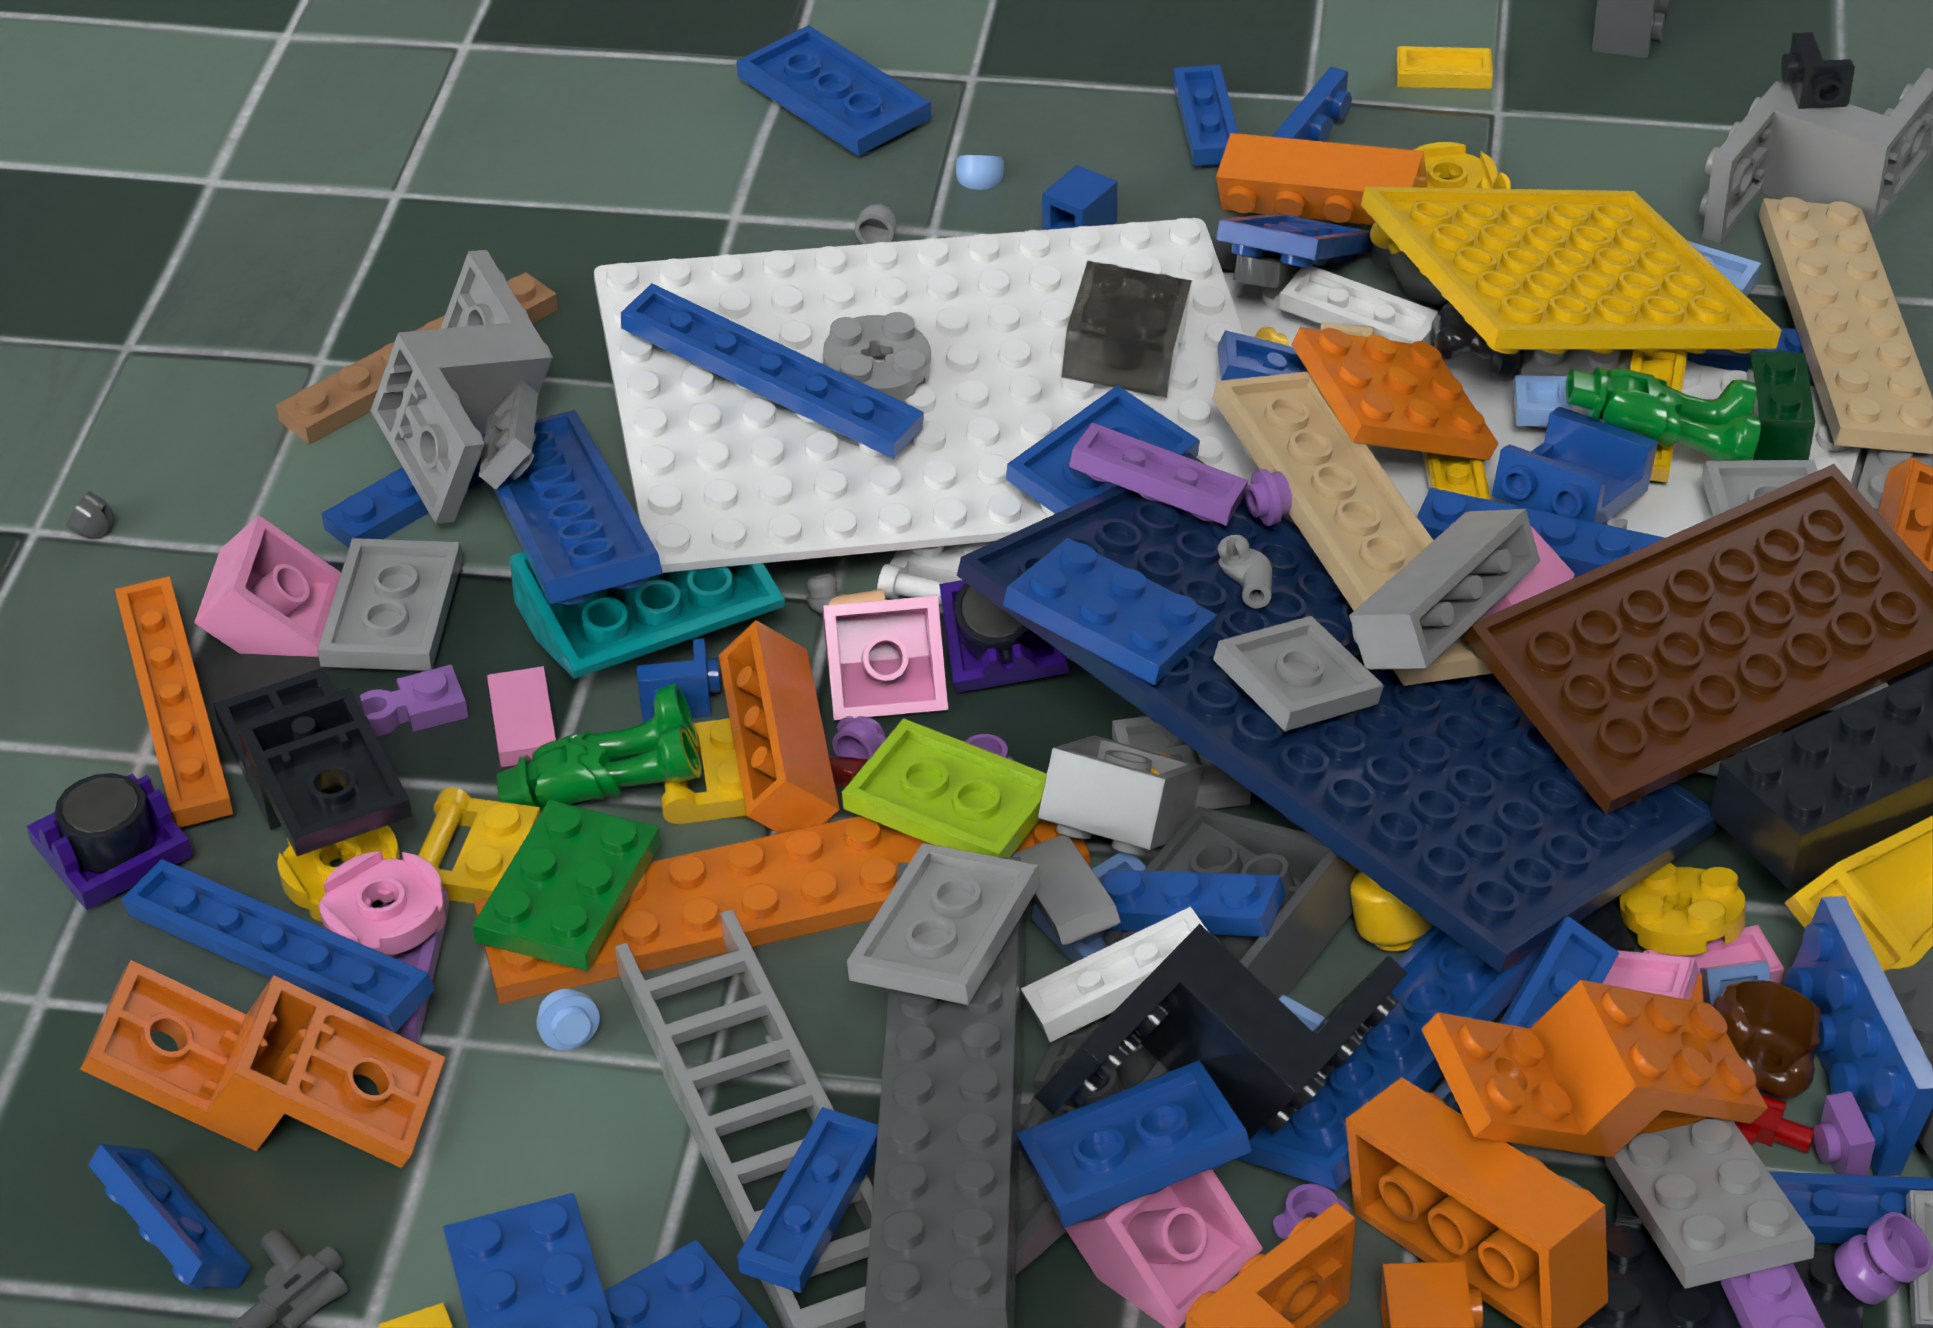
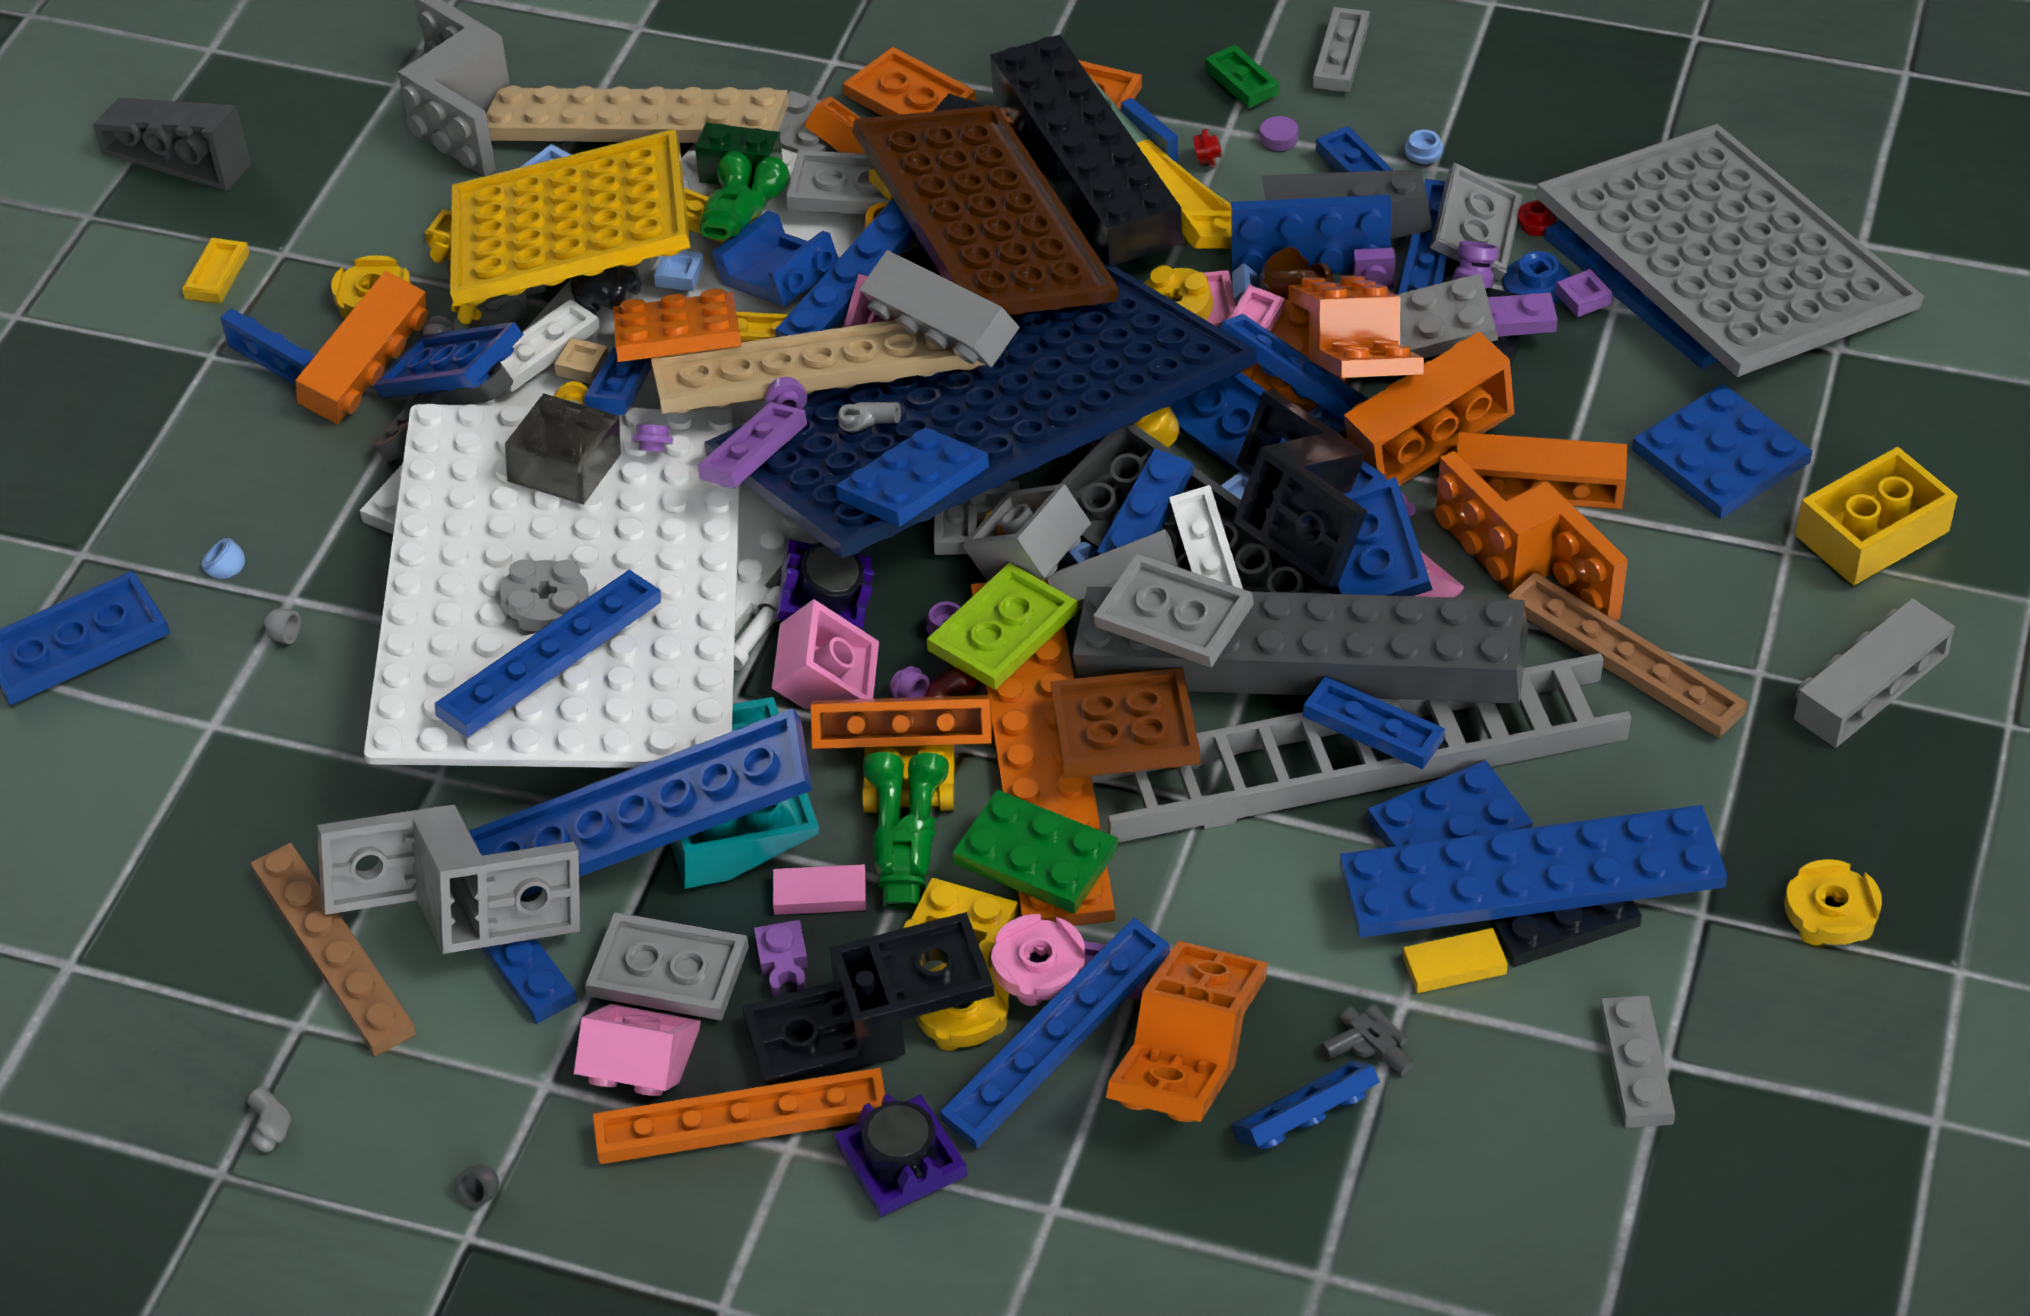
camera: 80 degrees left, 5 degrees up
light grey plate [479,380,538,489] -> none
light blue plate [536,989,600,1050] -> none
blue bracket [637,638,721,723] -> none
light grey arm [806,574,885,615] -> none
blue plate [1006,385,1200,514] -> none
blue brick [1042,165,1117,230] -> none
blue plate [1173,64,1239,166] -> none
light grey plate [1213,616,1384,731] -> none
black bracket [1781,32,1855,109] -> none
none -> light grey arm [247,1087,291,1152]
none -> medium lavender plate [631,424,673,452]
none -> dark orange plate [1050,667,1201,778]

